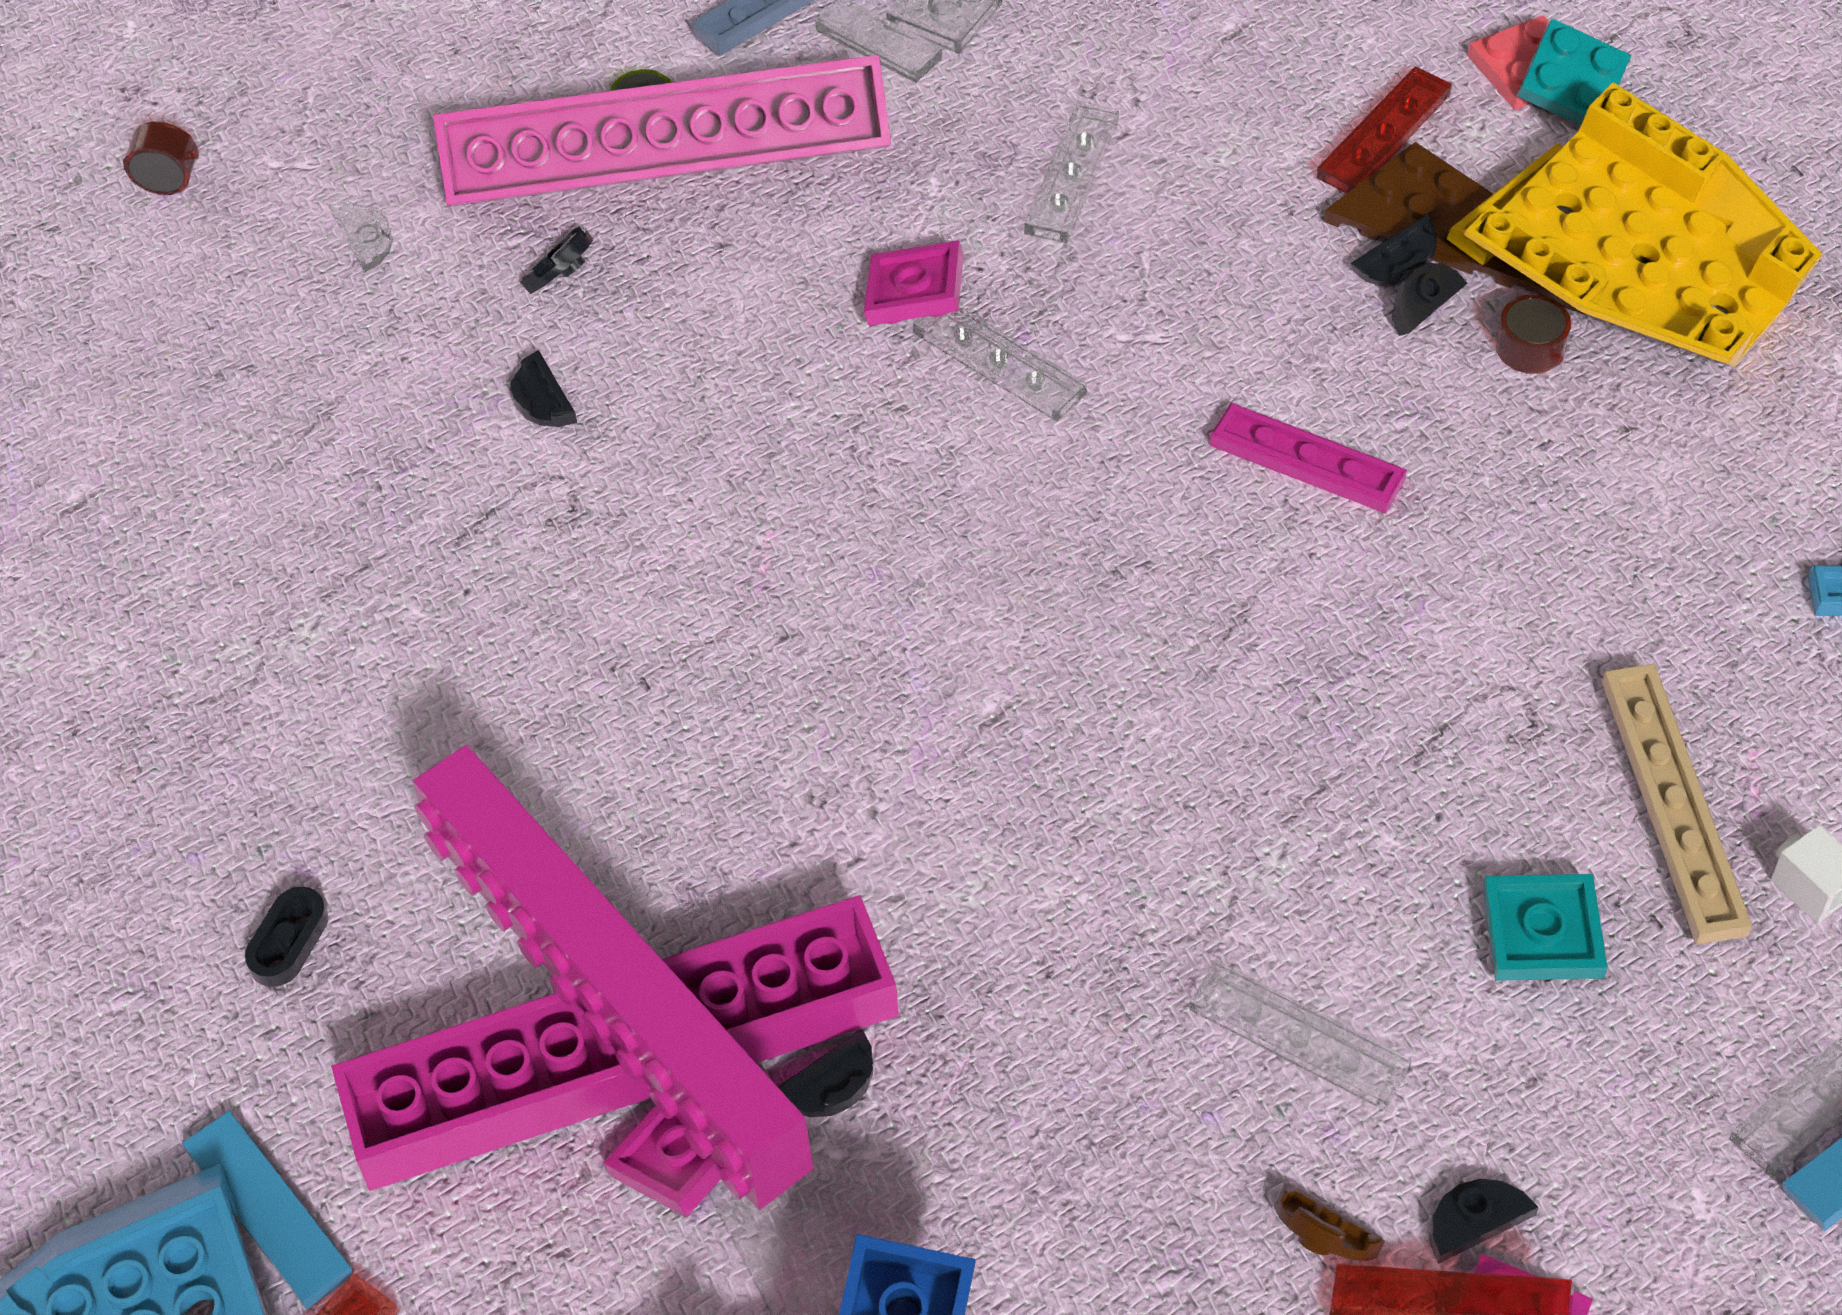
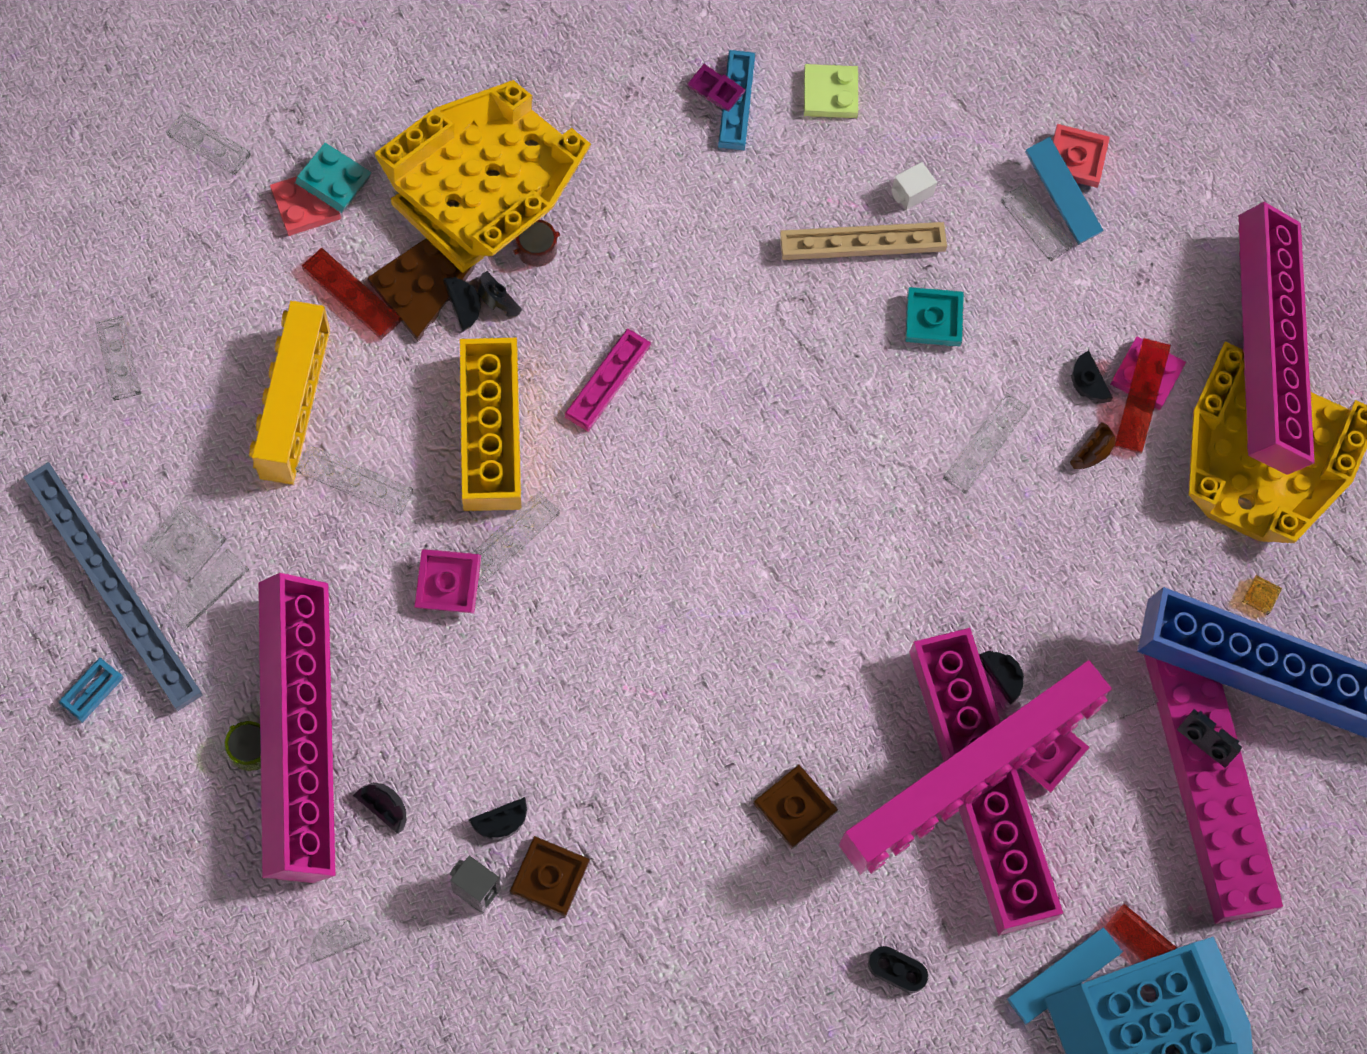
camera: 95 degrees left, 15 degrees up
none -> yellow brick [249,300,330,485]
none -> dark grey brick [450,855,501,914]
none -> yellow brick [460,337,522,511]
none -> reddish brown tile [509,836,590,917]
none -> reddish brown tile [753,764,838,849]

